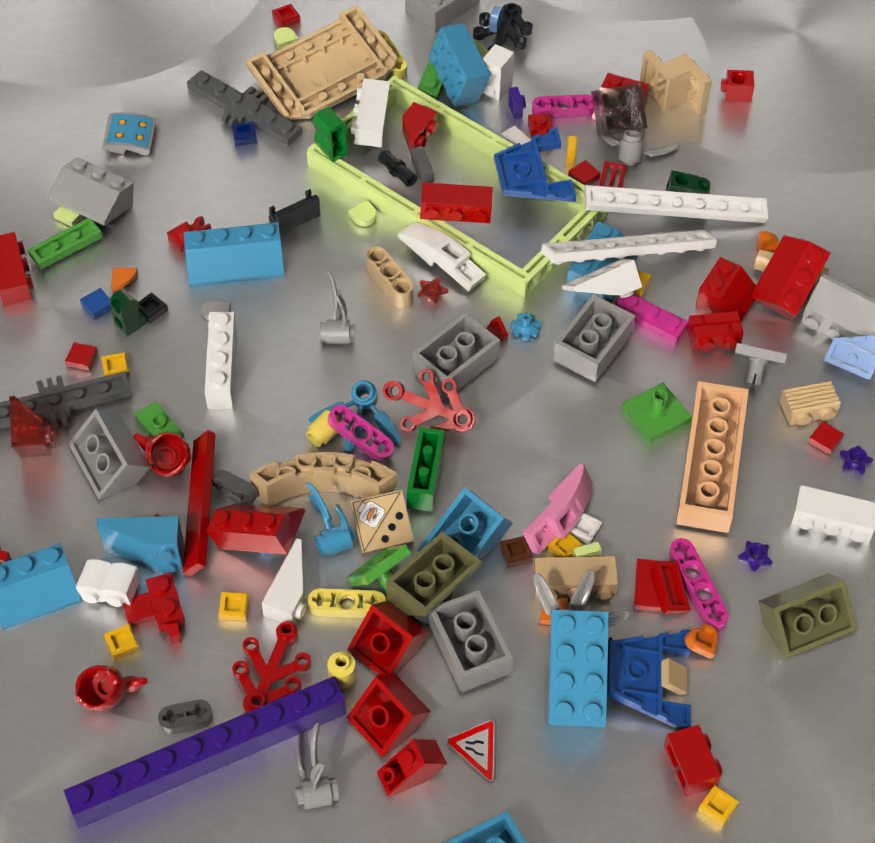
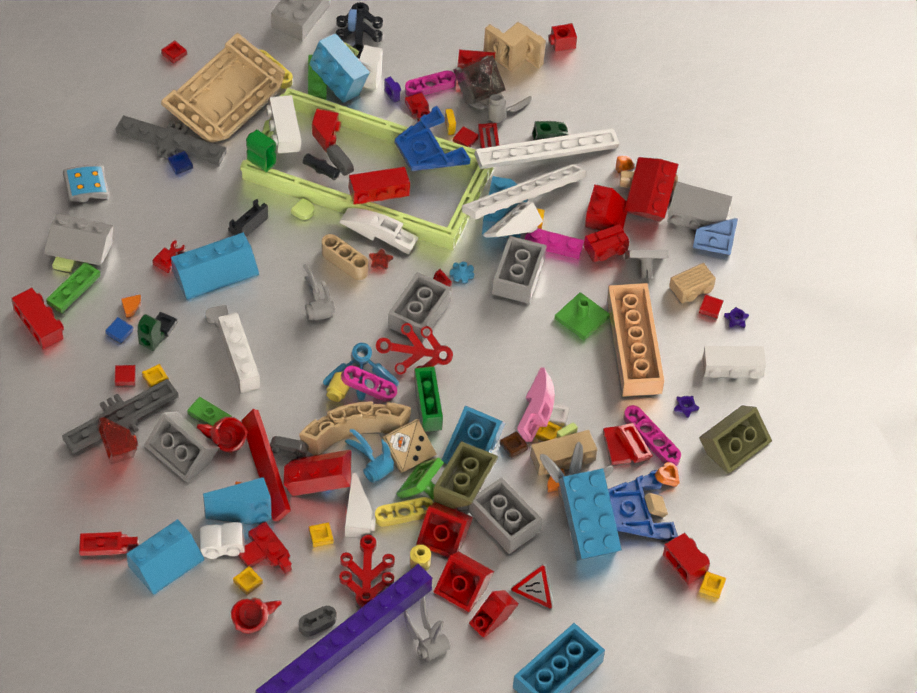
camera: 20 degrees left, 0 degrees up
yellowish green tile [273,27,298,50] -> none

